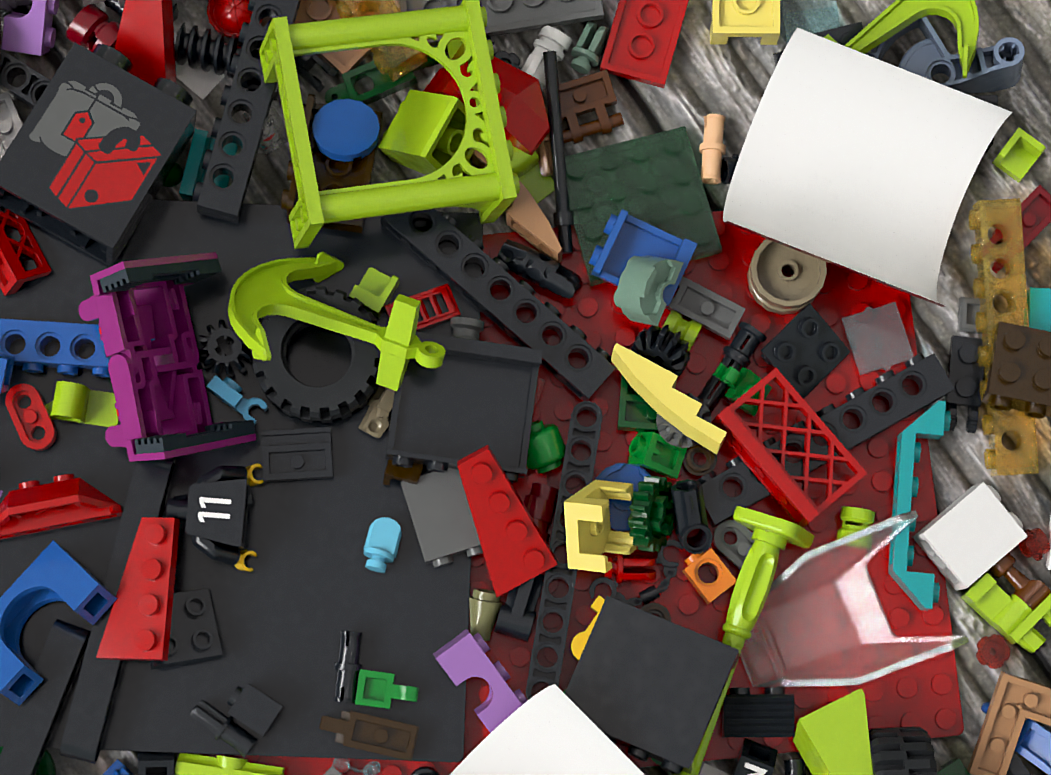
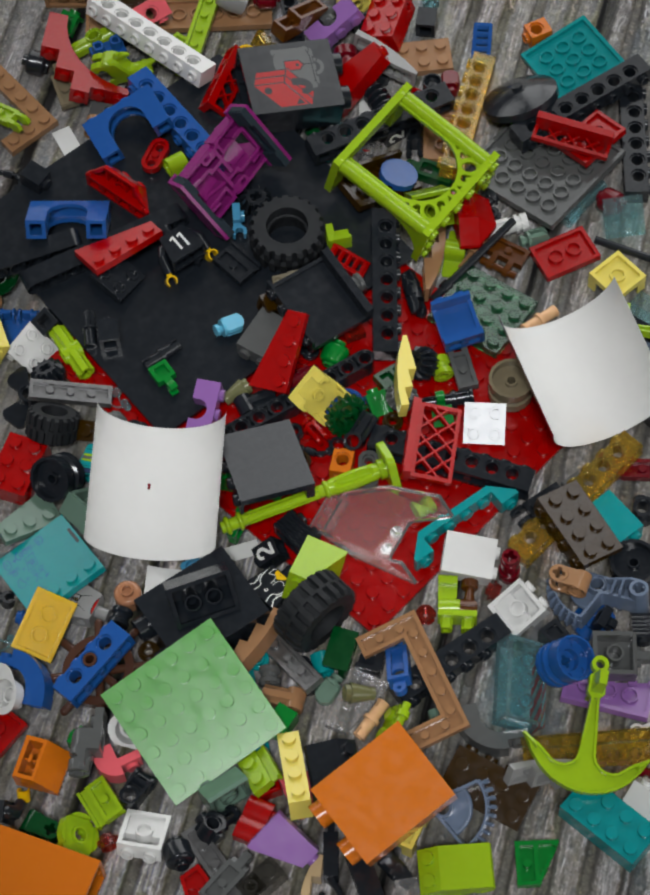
camera: 50 degrees right, 20 degrees down
lime piece [228,252,446,391] -> none
dark brown hinge [319,711,420,761] -> none
sand green cylinder [614,255,684,326] -> none
clear light blue piece [841,302,914,375] -> none
none -> dark red axle [498,549,521,584]

